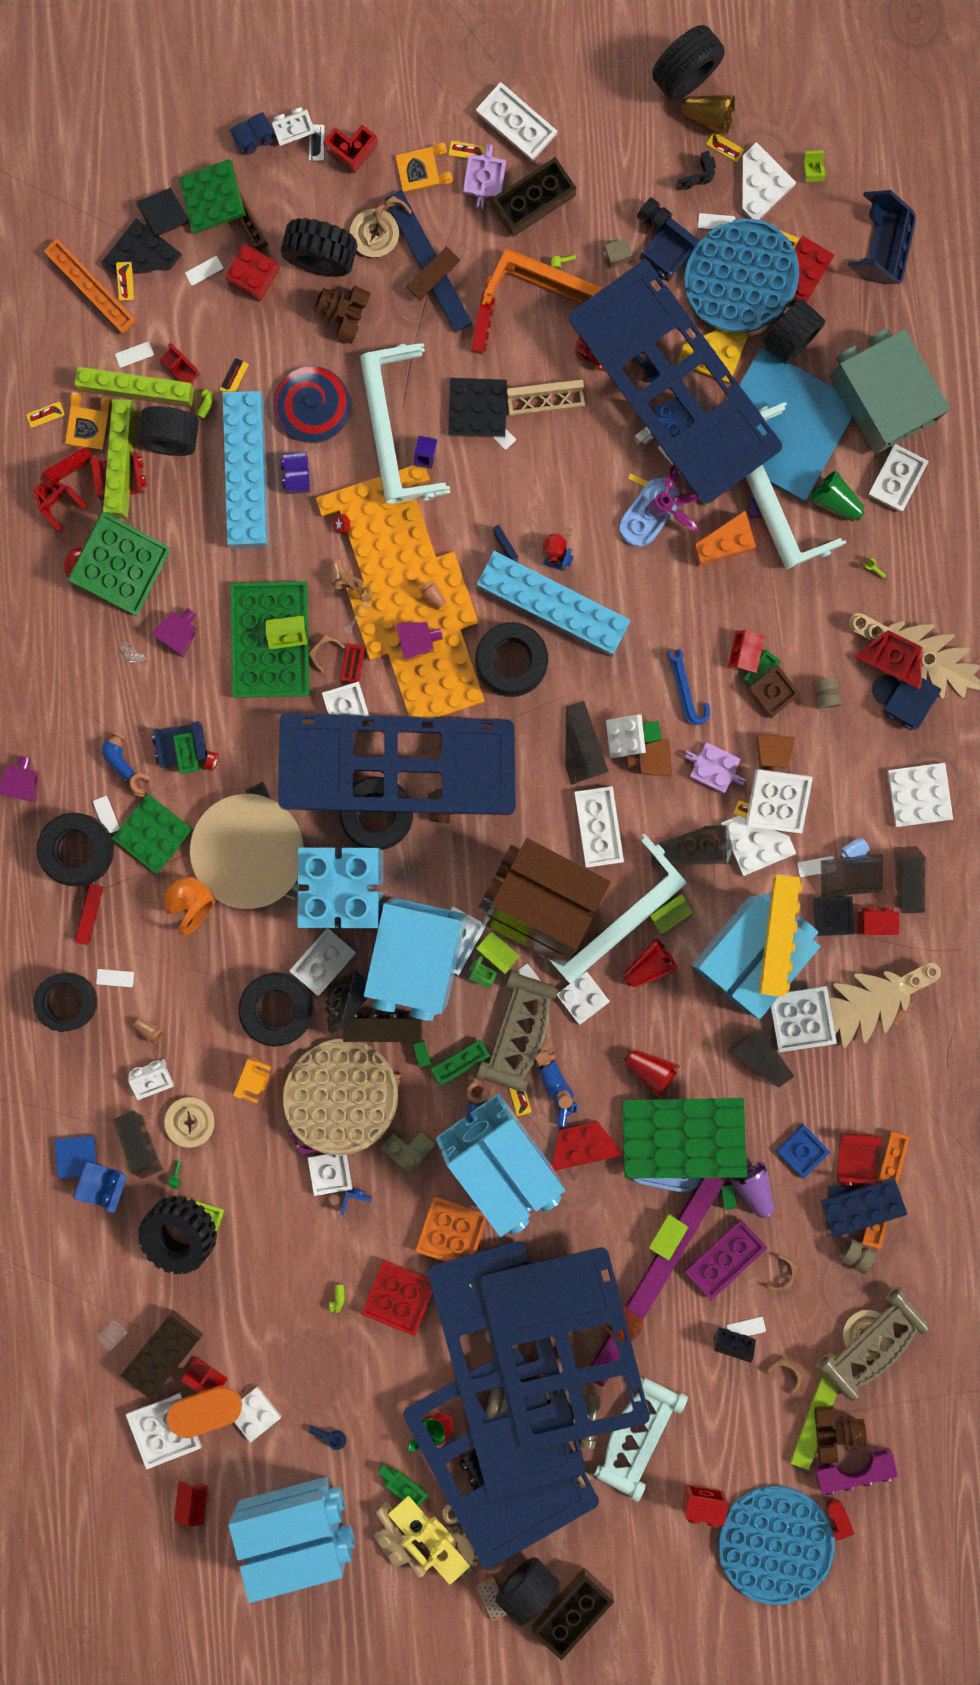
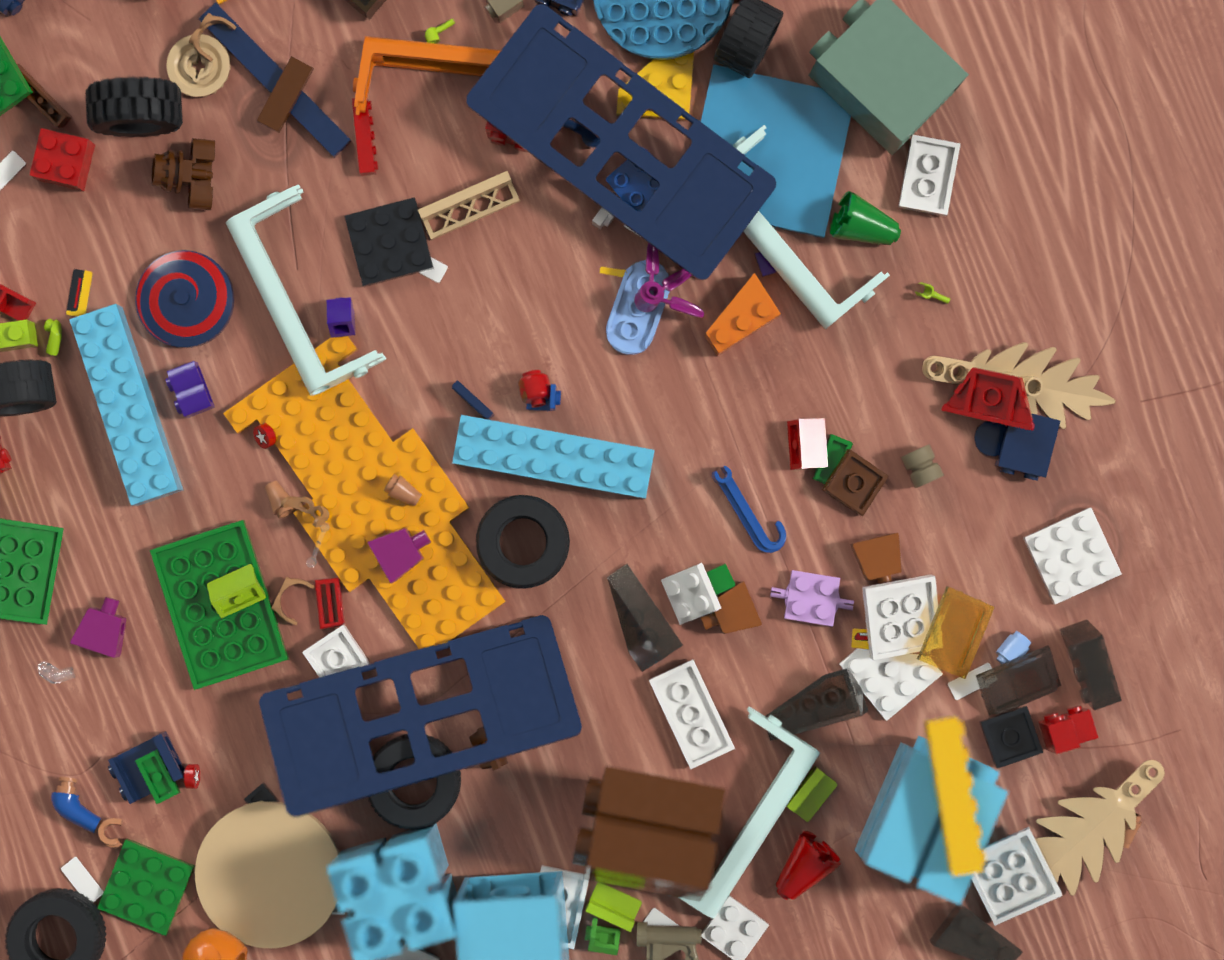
camera: 15 degrees left, 0 degrees up
none -> clear yellow piece [917,586,995,679]

